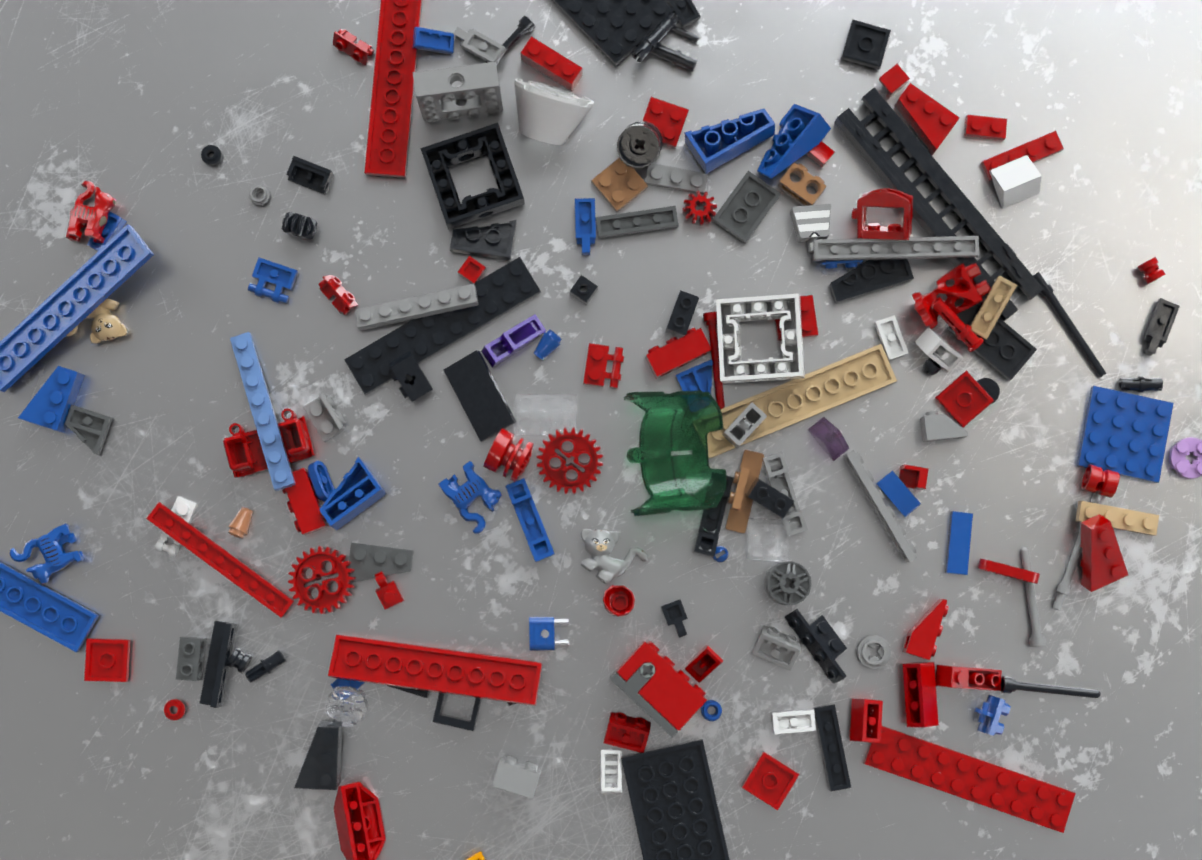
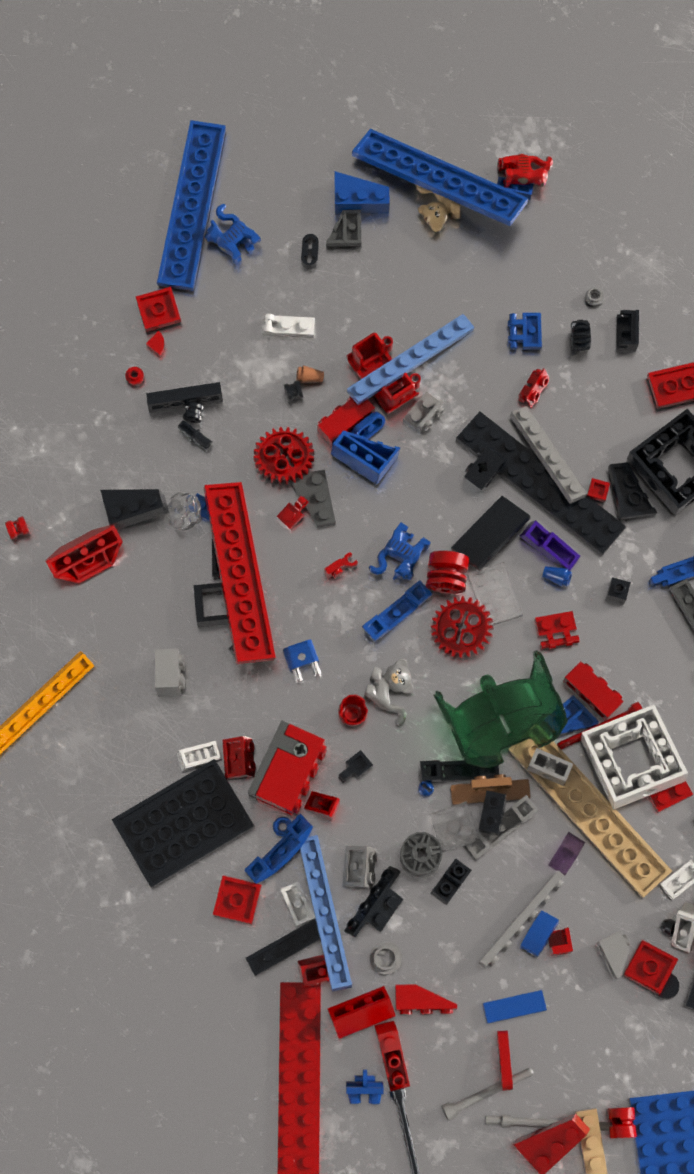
camera: 75 degrees right, 10 degrees down
red plate [146,502,294,618] -> none
dark grey brick [176,637,207,681] -> none
black plate [201,145,222,165] -> none
black bracket [665,290,699,335] -> none
none -> red tile [146,331,165,357]
none -> blue slope [244,813,313,884]
none -> black wheel [284,380,303,402]
none -> medium blue plate [300,835,352,992]
none -> black beam [301,234,319,269]
none -> red plate [324,552,358,580]
none -> black slope [431,859,472,905]

